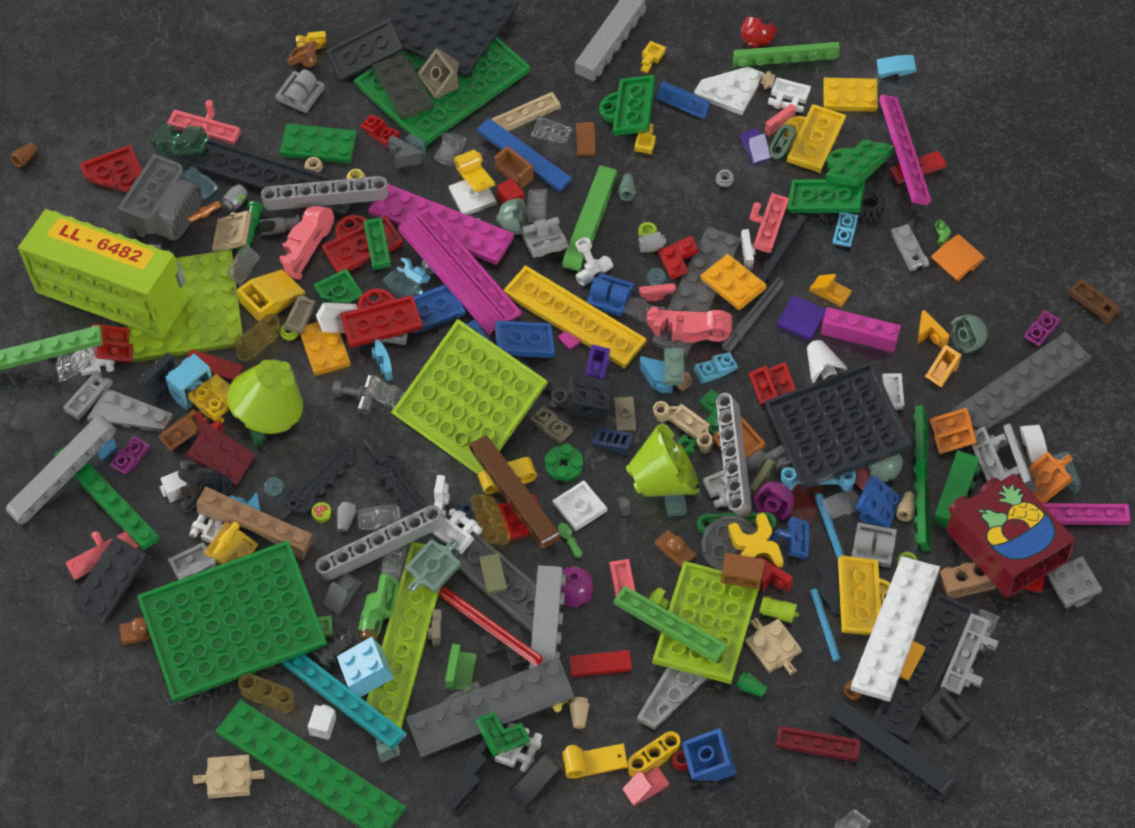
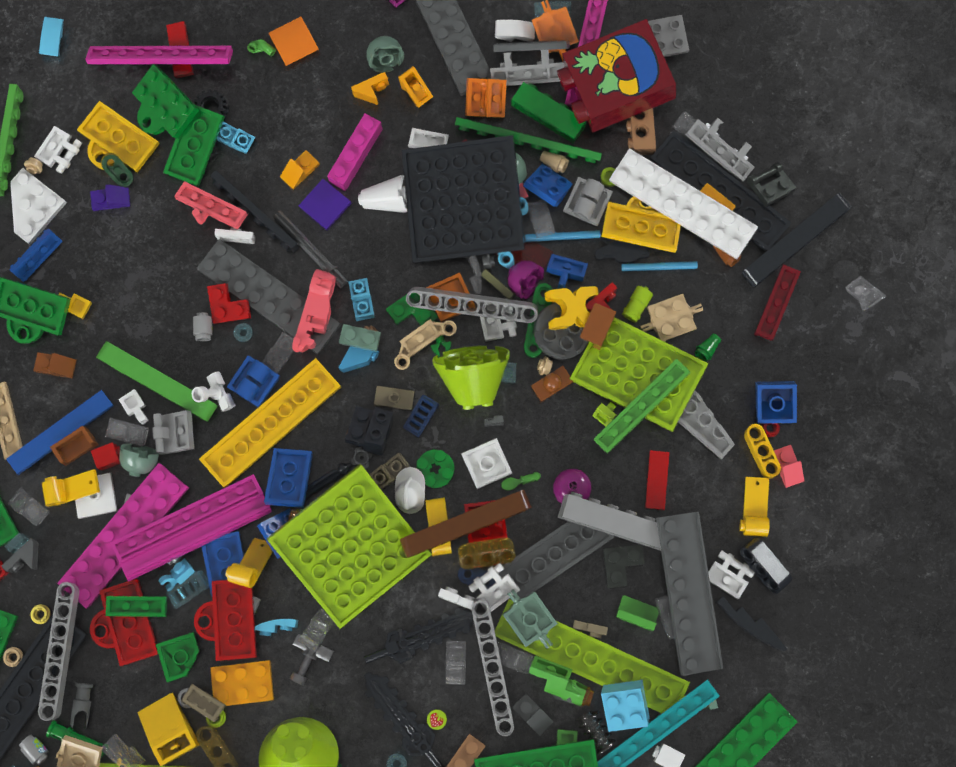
camera: 75 degrees left, 20 degrees up
coral piece [279,205,334,280] -> none
white panel [316,303,358,333] -> none
light grey cone [337,502,357,533] -> none
red axle [439,587,543,666] -> none
green plate [475,712,531,757] -> none
olive tile [479,553,507,595] -> none
clear slope [531,115,572,143] -> none
dark pink tile [558,332,582,351] -> none
tan cone [569,697,590,729] -> none
dark purple slope [585,344,611,379] -> none
coral tile [609,559,636,596] -> none
sand green cone [618,174,636,201] -> none
lime tile [638,222,657,238] -> none
coral tile [639,283,676,301] -> none
light orange plate [700,254,767,310] -> none
light grey plate [716,170,734,187] -> none
red slope [749,362,796,406] -> none
coral tile [765,104,796,137] -> none
yellow plate [823,78,878,112] -> none
light grey plate [891,224,929,271] -> none
none -> white plate [118,389,149,425]
none -> yellow door [226,538,273,588]
none -> white piece [395,467,425,514]
none -> tan plate [537,356,553,375]

